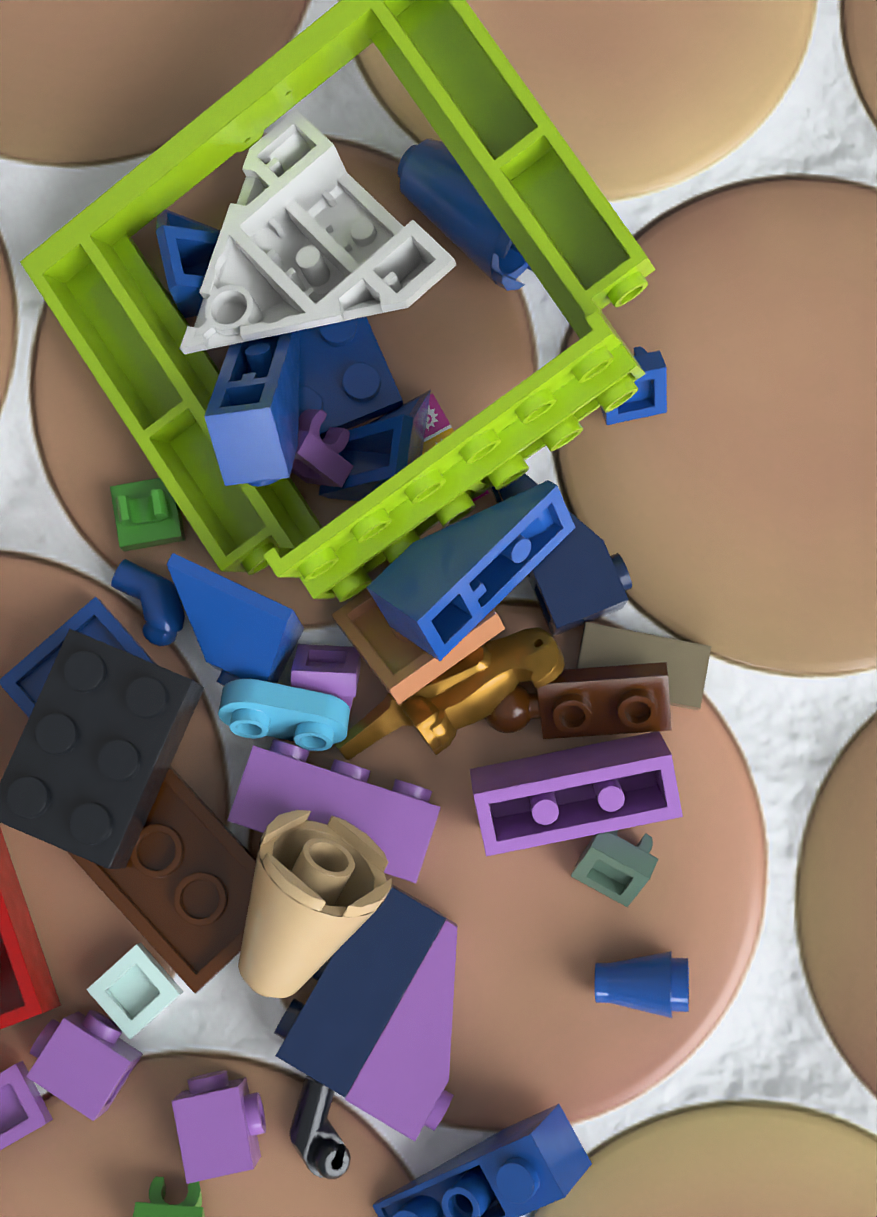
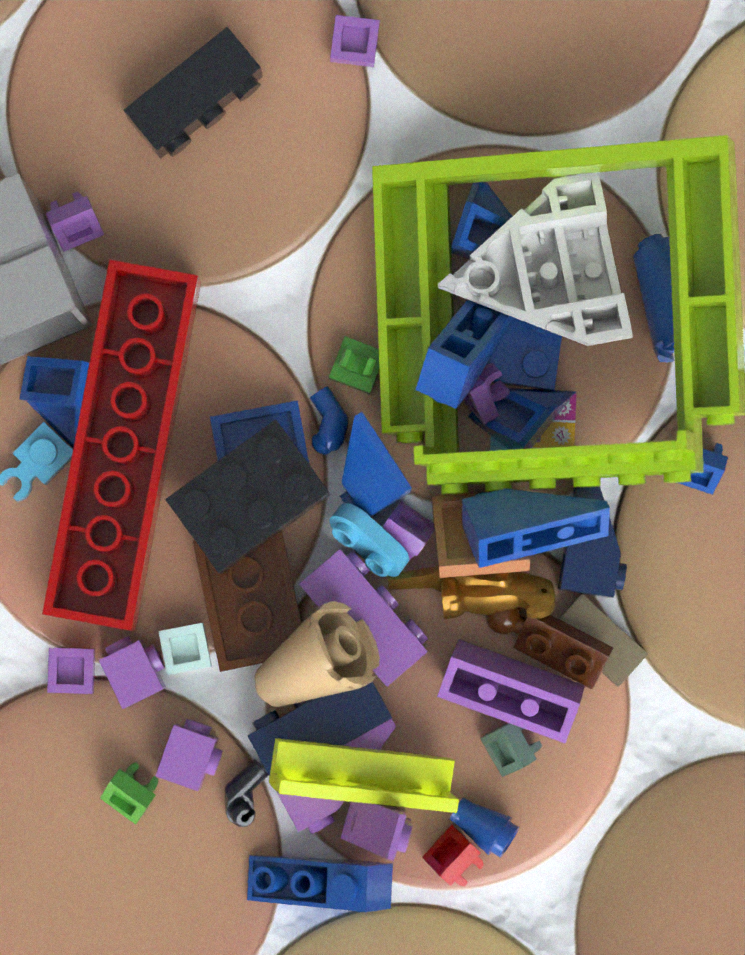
camera: 30 degrees right, 5 degrees up
none -> neon yellow fence [269,738,459,813]
none -> medium lavender slope [341,802,413,861]
none -> red tile [422,825,484,886]

